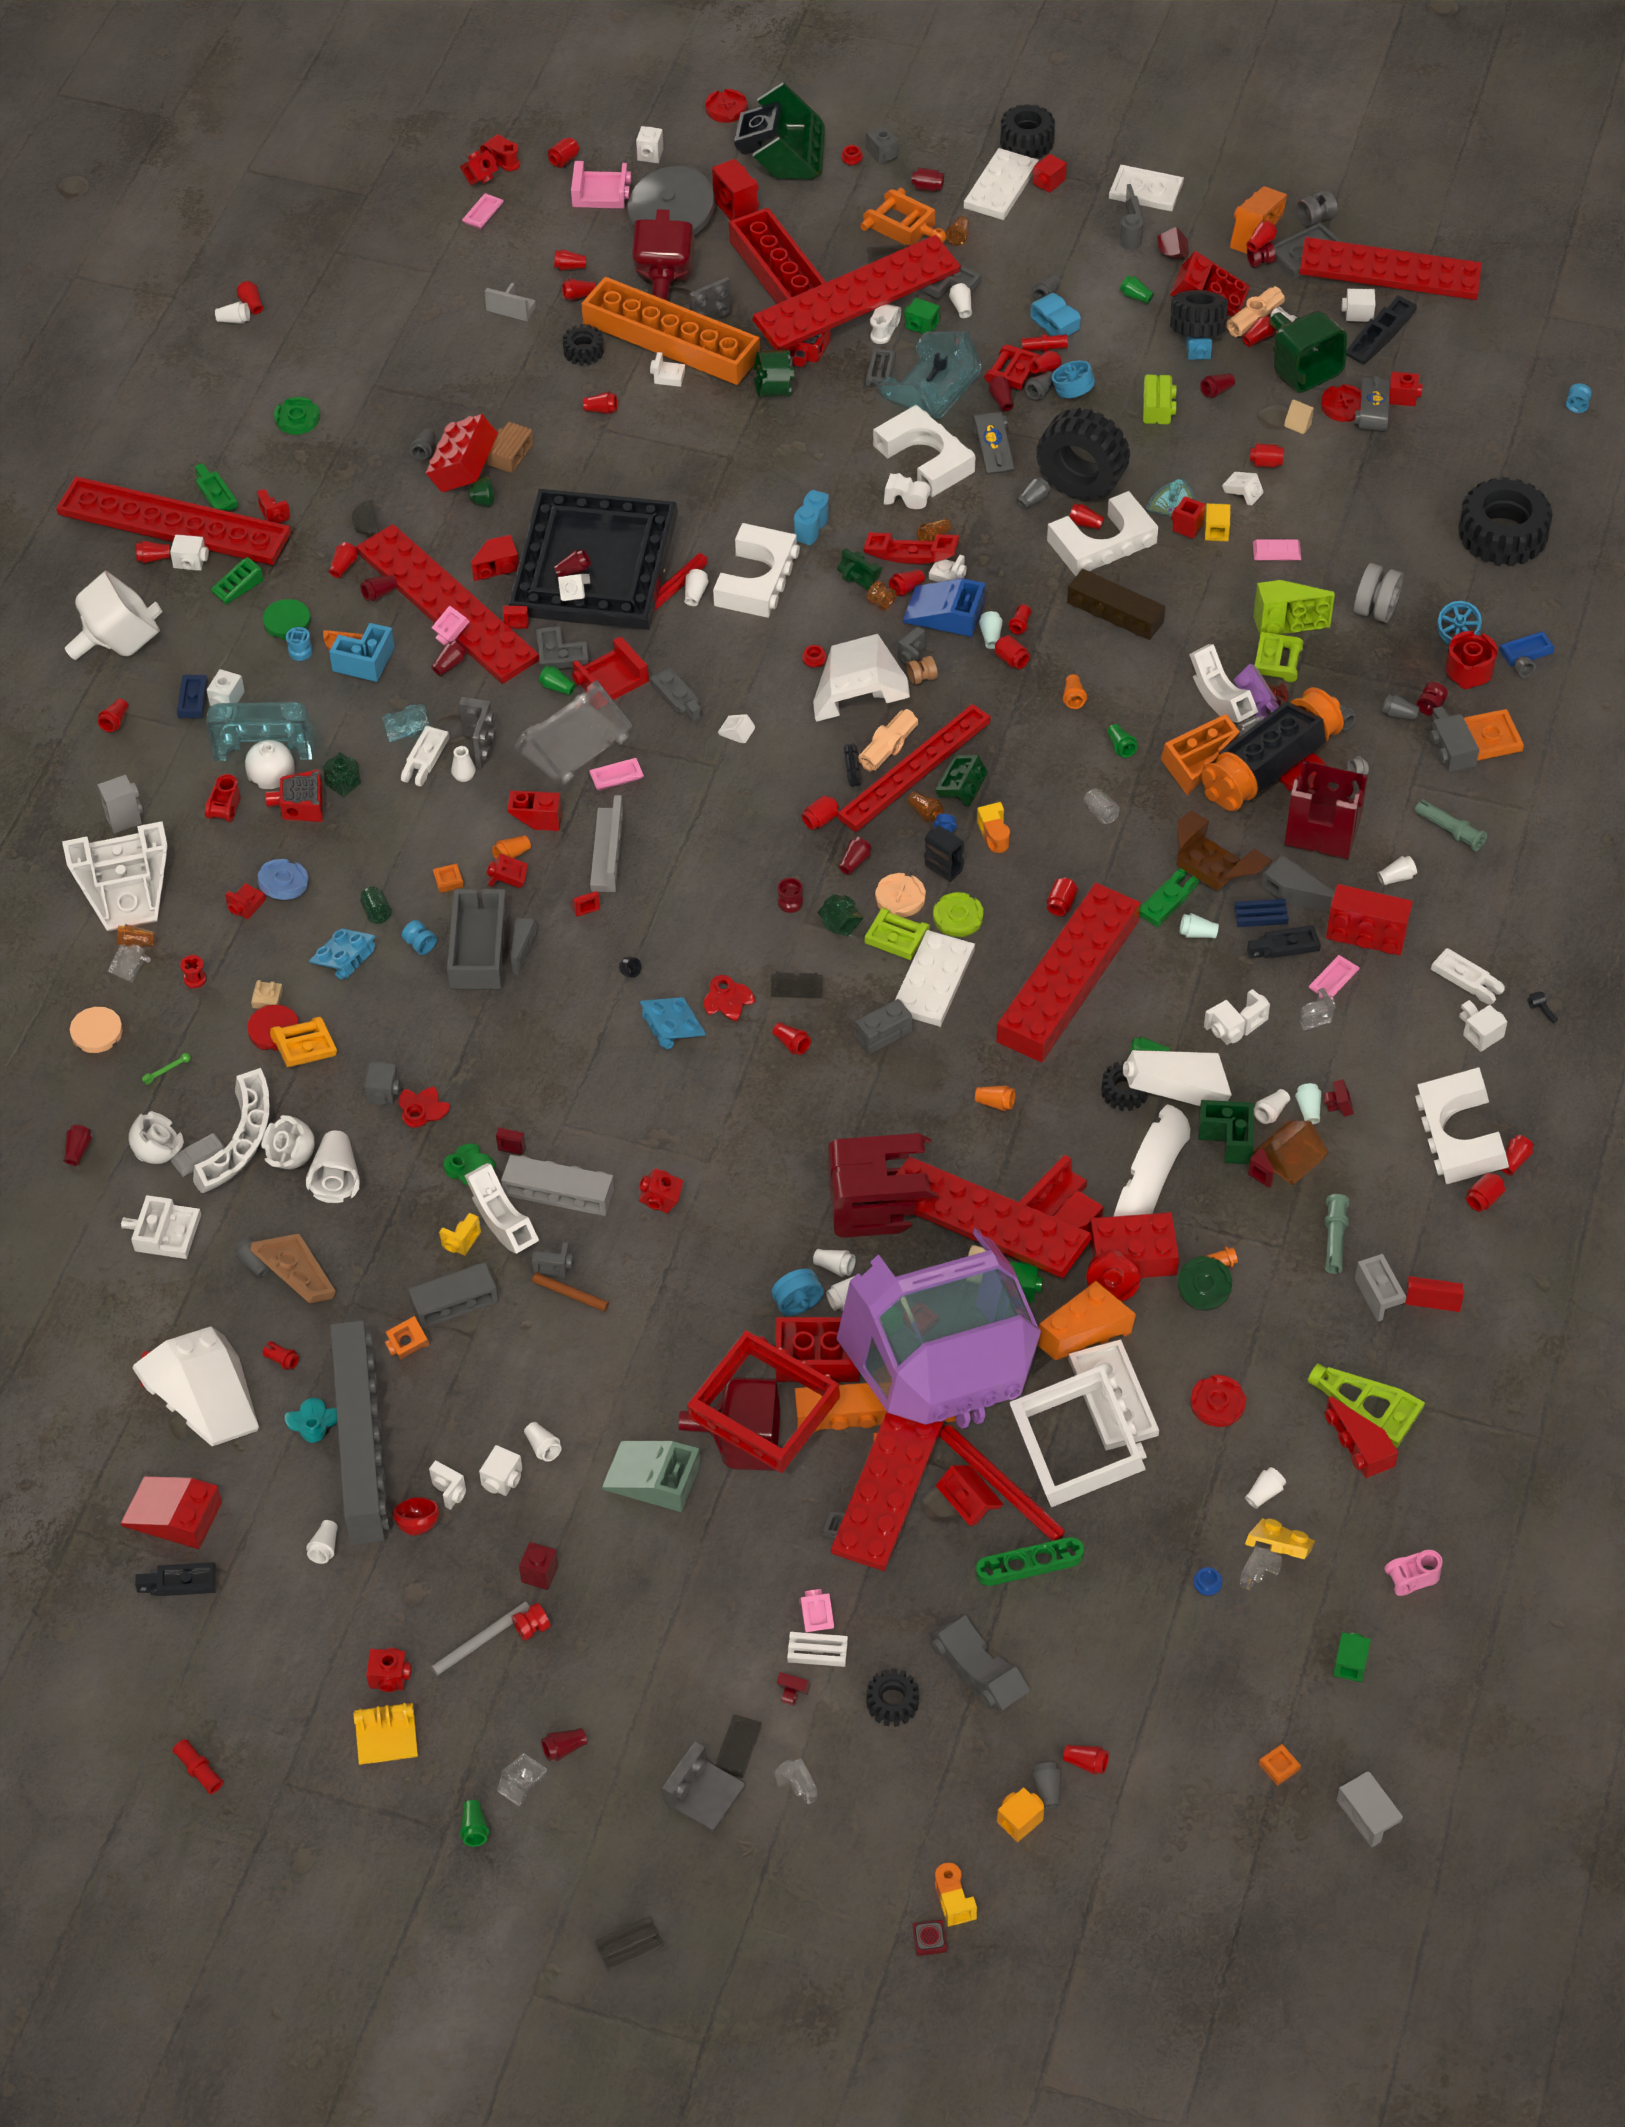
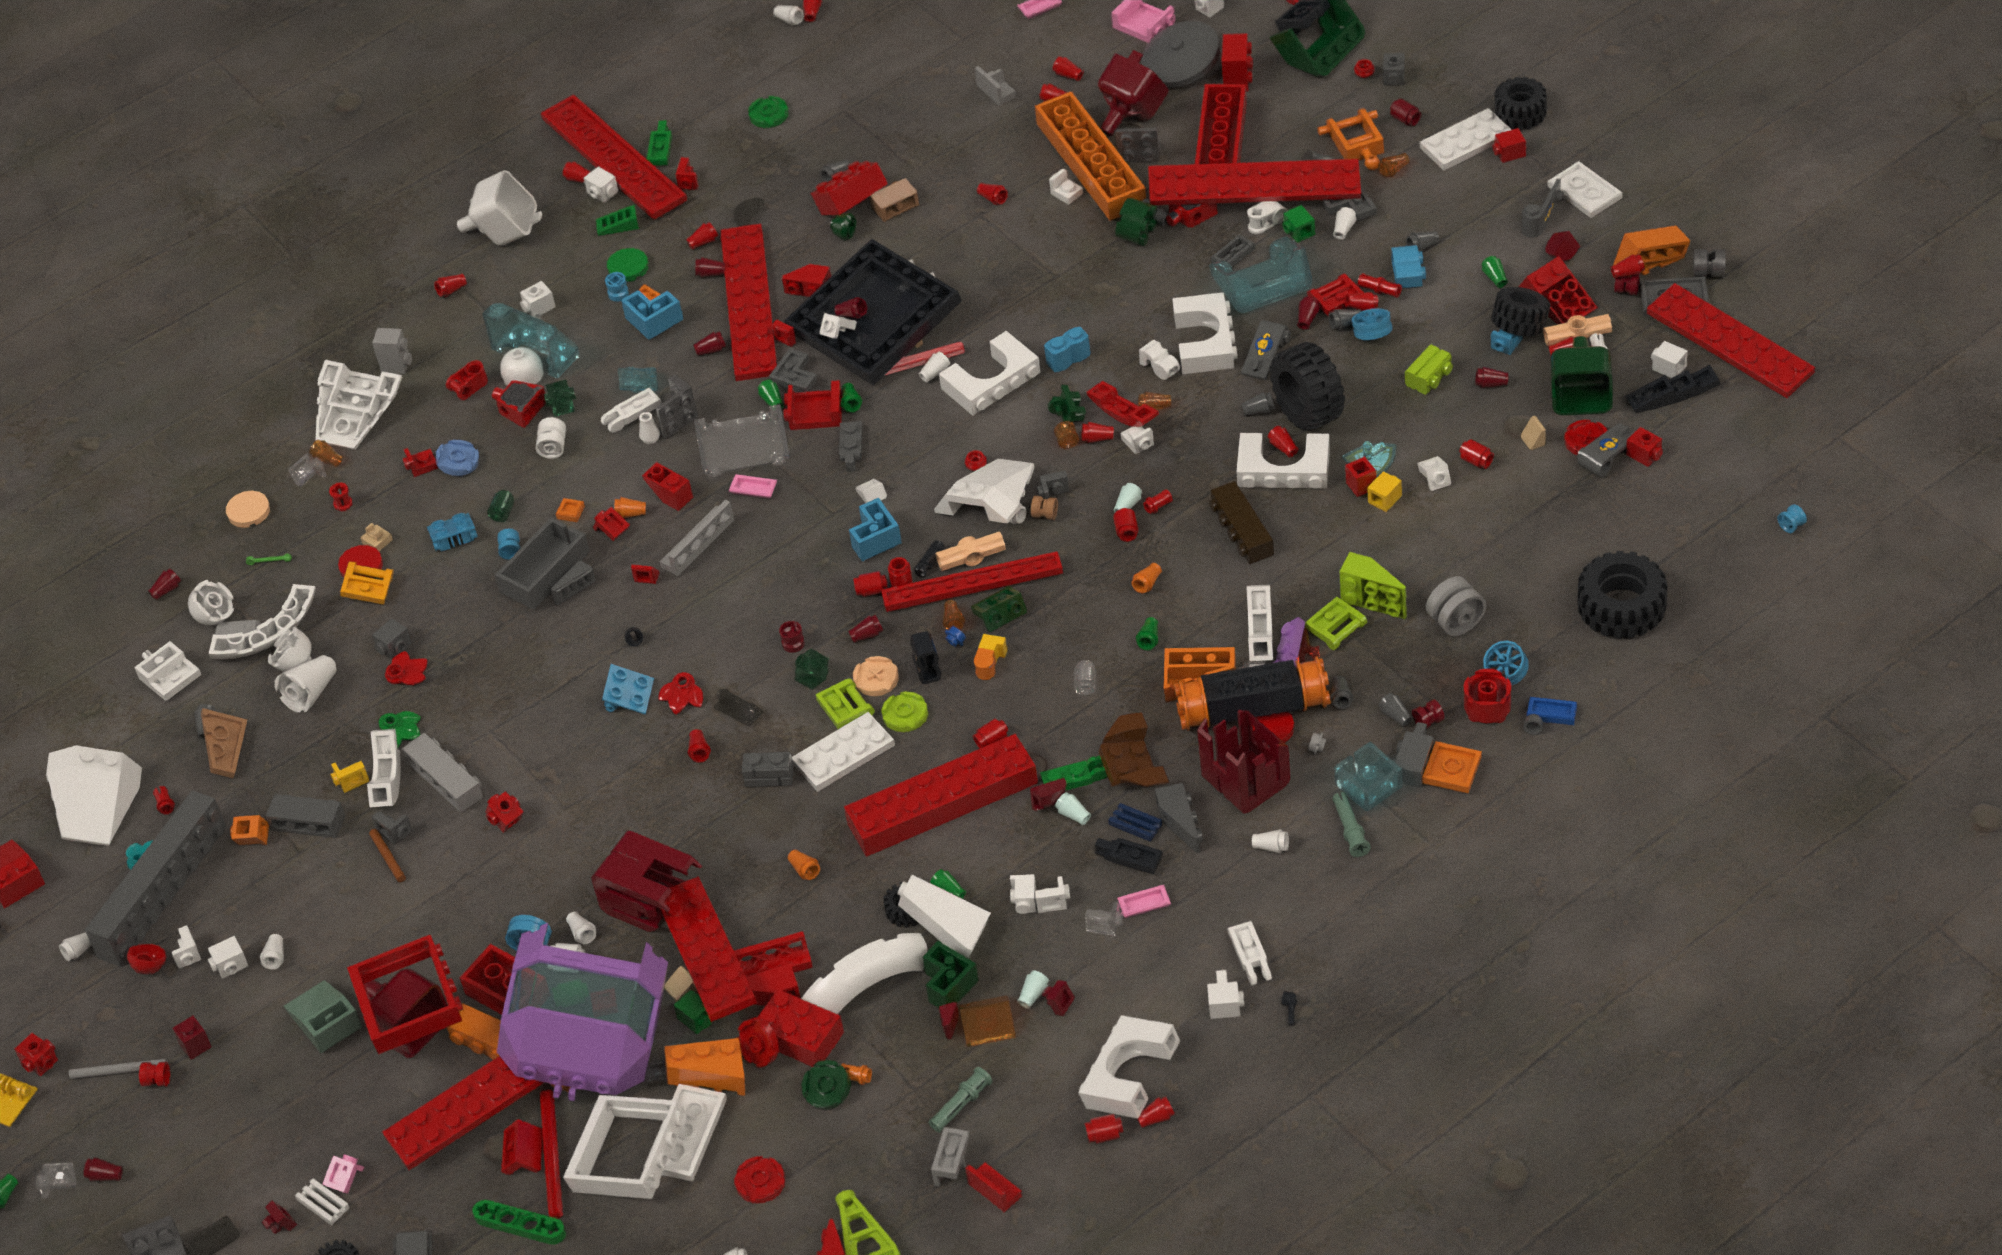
camera: 40 degrees right, 5 degrees down
dark blue plate [177,675,208,718] -> none
bright pink bracket [431,606,469,646] -> none
dark red tile [496,1128,526,1155] -> none
black tyre [563,324,604,366] -> none
blue slope [903,578,985,637] -> none
black hand [926,352,948,382] -> none
bright pink tile [1253,540,1301,560] -> none
white cone [1254,1089,1290,1124] -> none
red brick [1326,884,1413,956] -> none
none -> white wheel [536,417,566,459]
none -> green cone [841,383,862,412]
none -> dark azure brick [849,497,902,561]
none -> red brick [888,557,913,587]
none -> dark red brick [1030,778,1066,811]
none -> clear light blue piece [1334,741,1403,812]

